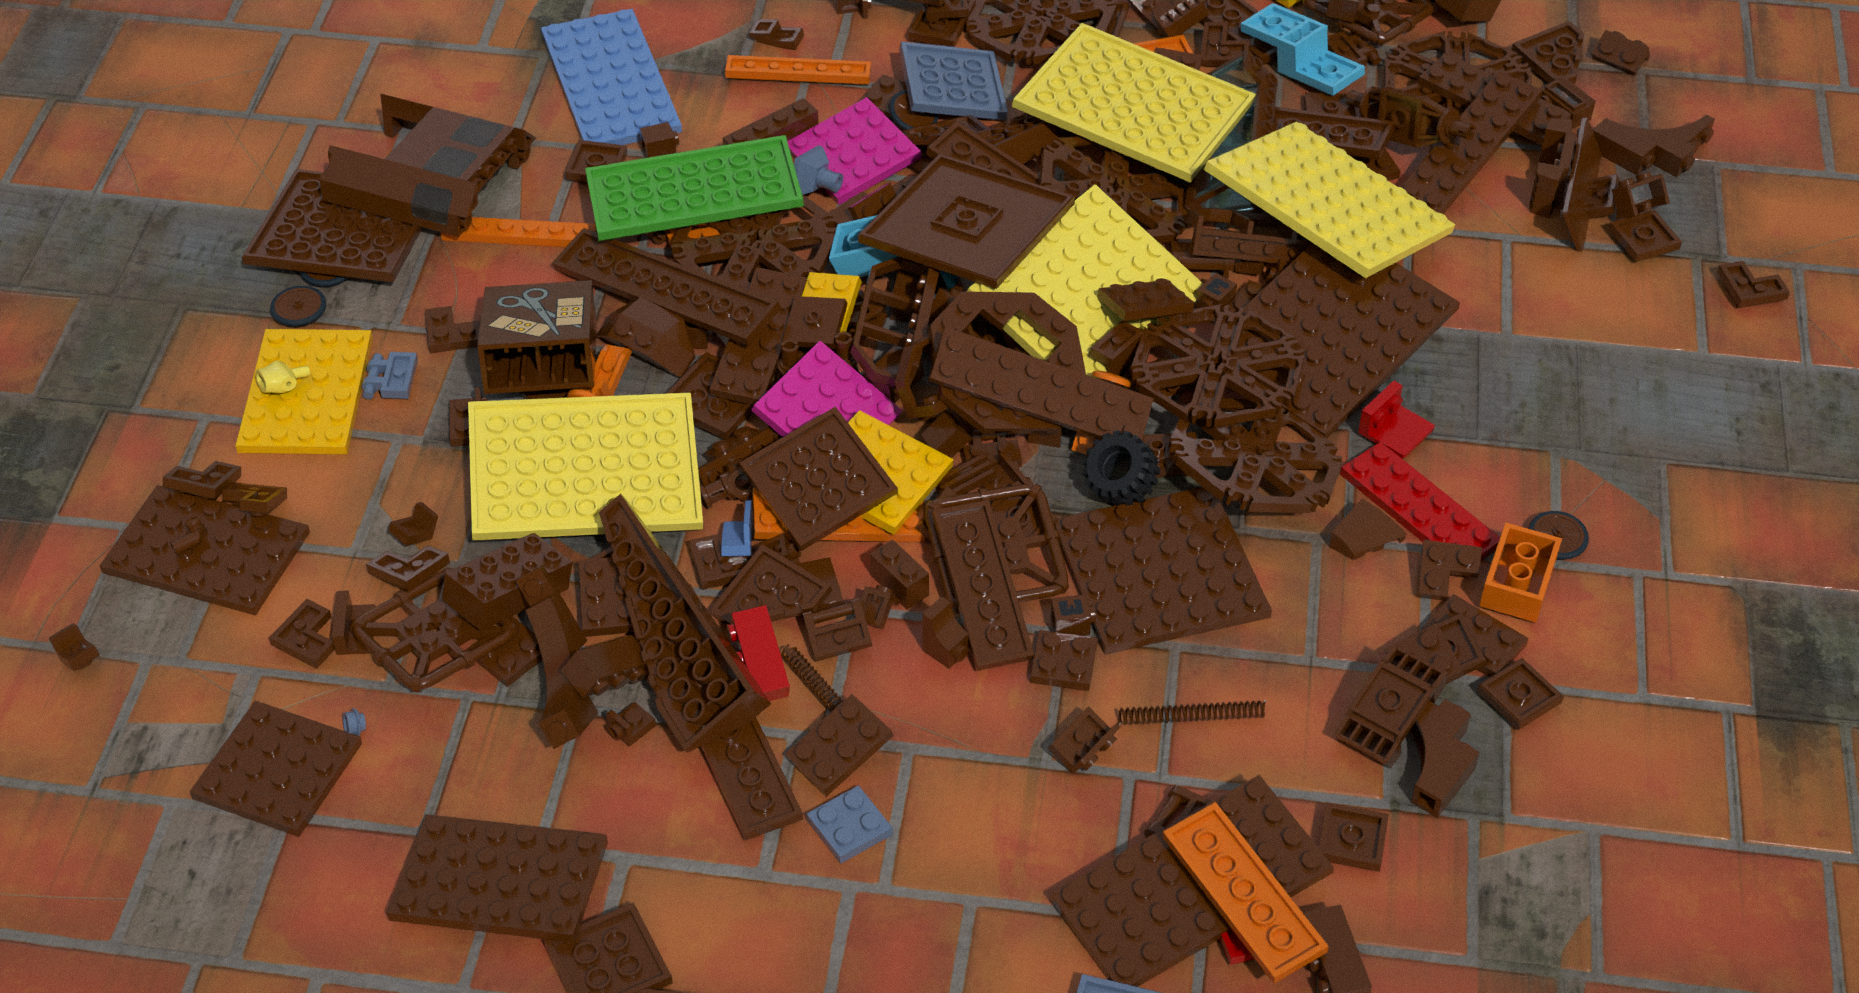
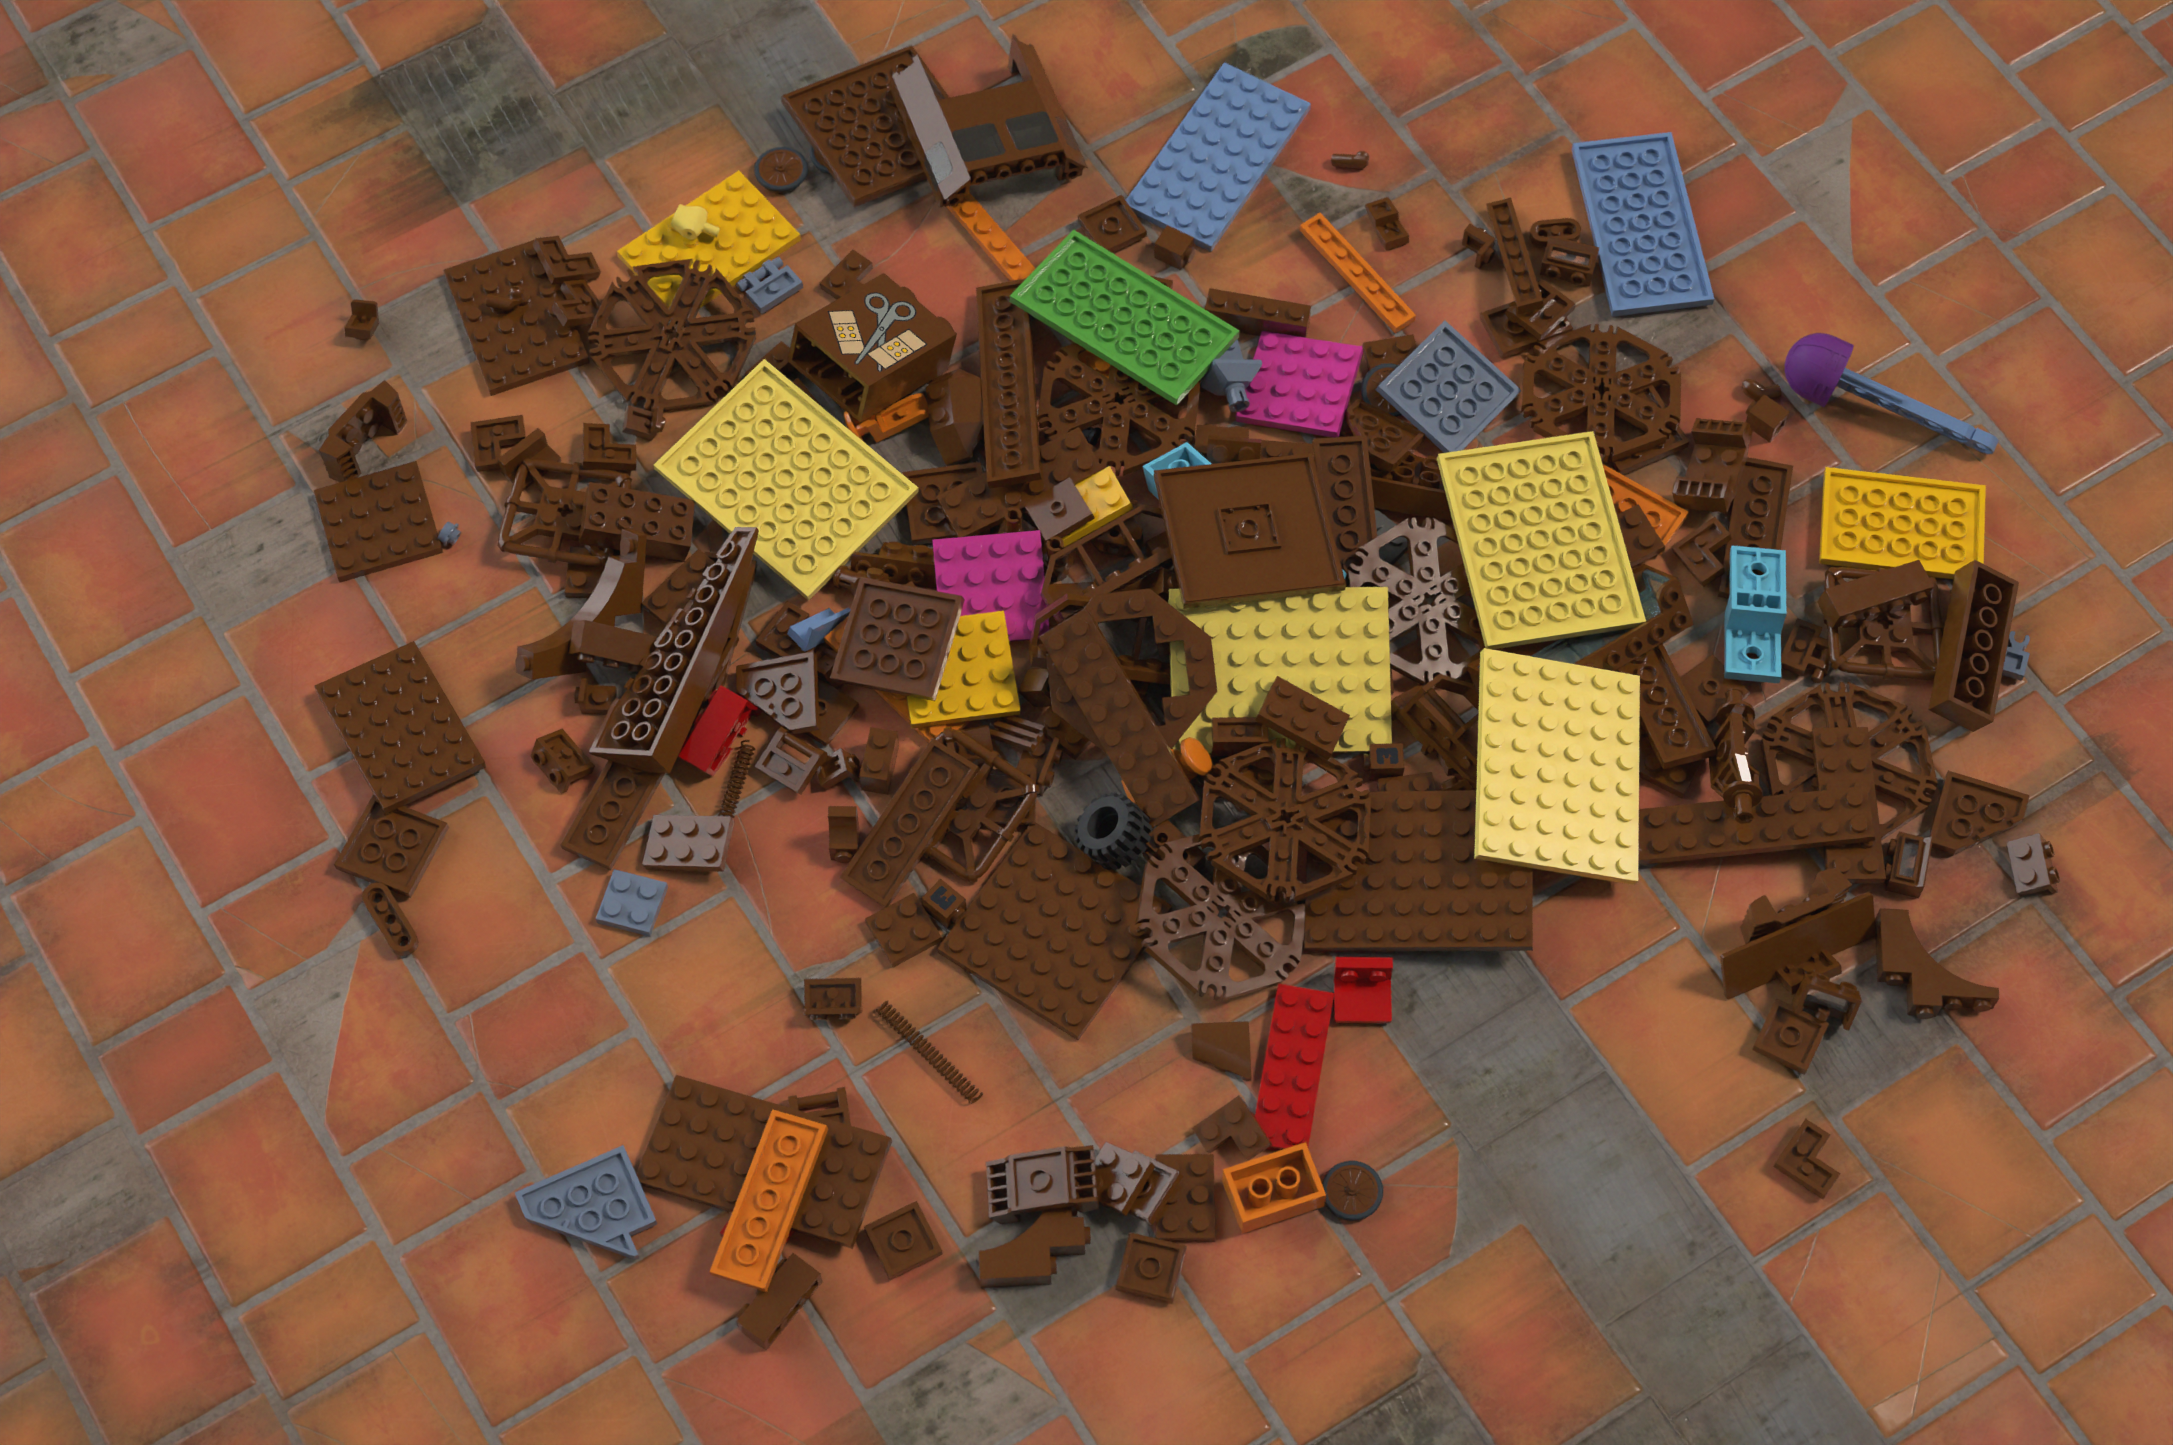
camera: 50 degrees right, 15 degrees up
none -> reddish brown plate [318,380,407,482]
none -> reddish brown bracket [531,728,595,793]
none -> reddish brown plate [588,258,756,412]
none -> reddish brown arm [1331,151,1369,169]

